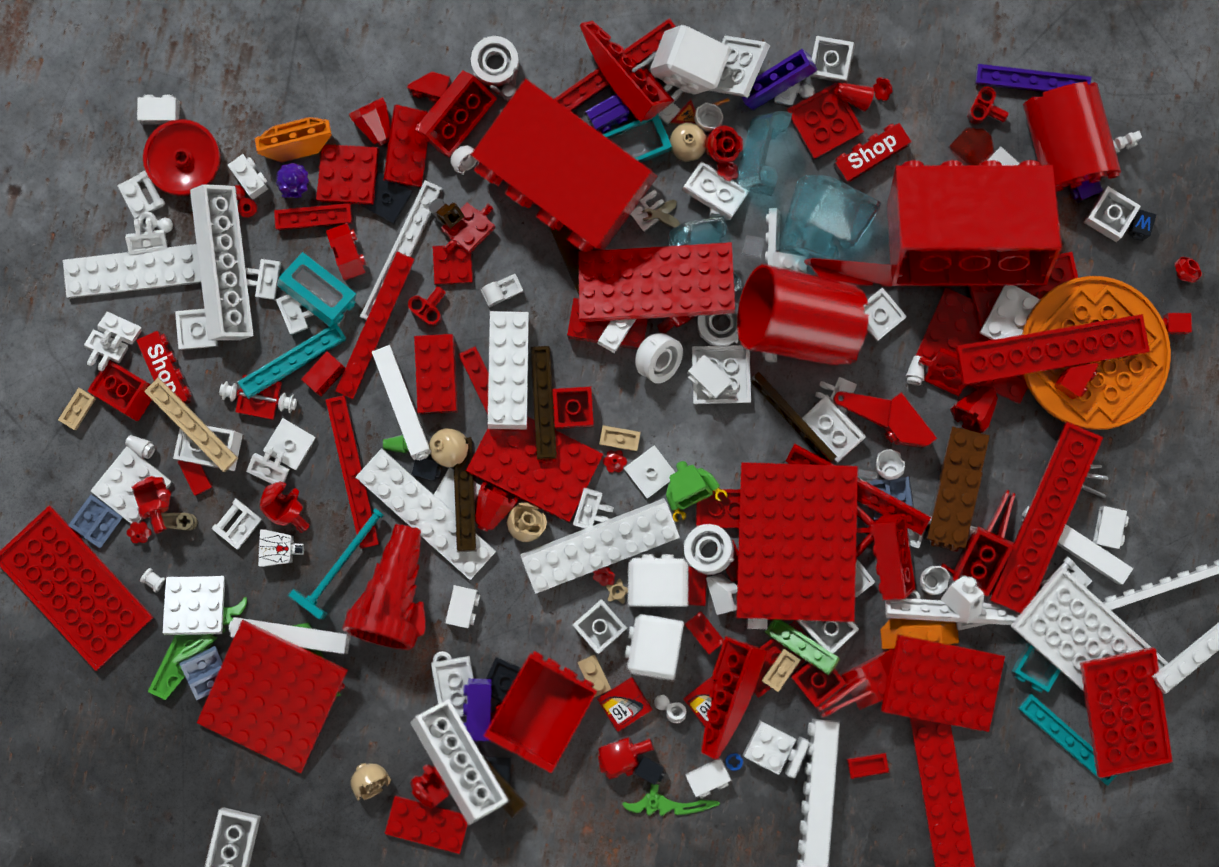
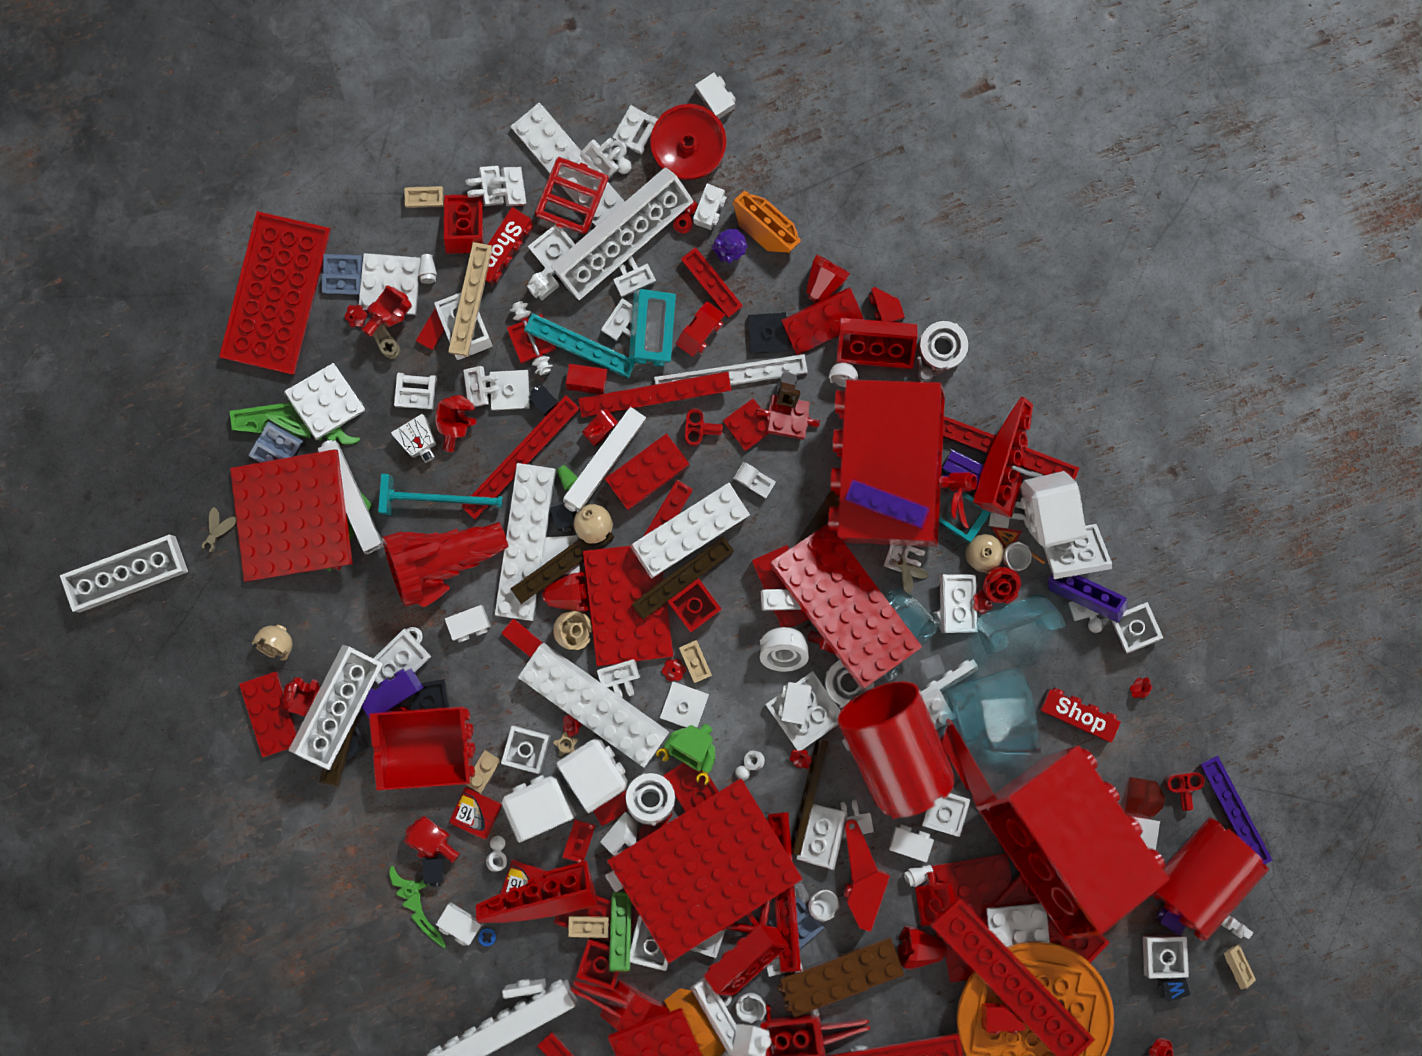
camera: 55 degrees right, 0 degrees up
white bush [140,568,166,593] -> none
red plate [316,144,379,205] -> none
white brick [743,721,796,775] -> none
red plate [786,83,864,160] -> none
red piece [835,83,874,112] -> none
none -> dark tan piece [202,507,237,552]
none -> red tile [501,618,543,657]
none -> white brick [527,269,560,300]
none -> black brick [529,384,559,416]
none -> red bar [535,157,609,235]
none -> red beam [582,409,619,447]
none -> white plate [735,751,765,781]
none -> red plant [789,749,812,769]
none -> dark purple brick [846,480,930,529]
none -> white brick [888,825,934,862]
none -> red plant [938,472,977,528]
none -> tan plate [1224,944,1256,989]

